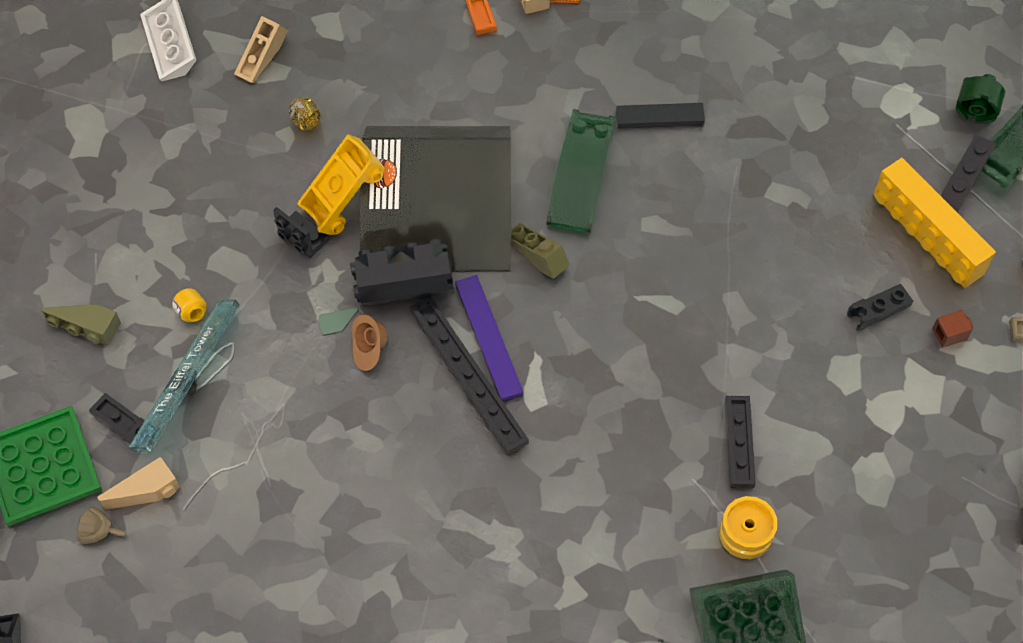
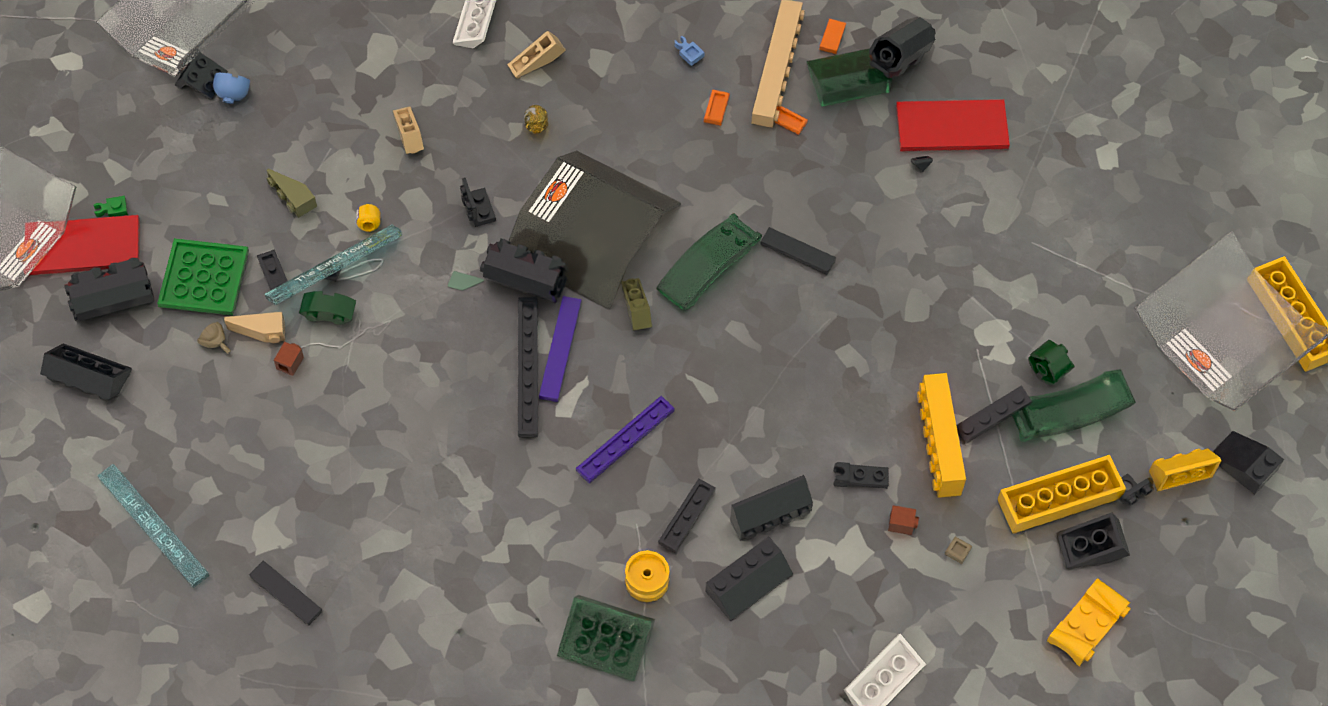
camera: 30 degrees right, 0 degrees up
yellow piece [297,134,385,235] -> none
medium nougat piece [352,314,387,371] -> none
none -> copper brick [274,341,304,376]
none -> dark green brick [299,291,356,325]
none -> tan slope [393,106,424,154]
none -> dark purple tile [576,396,675,484]
none -> black slope [705,536,793,621]
none -> black slope [730,475,813,541]

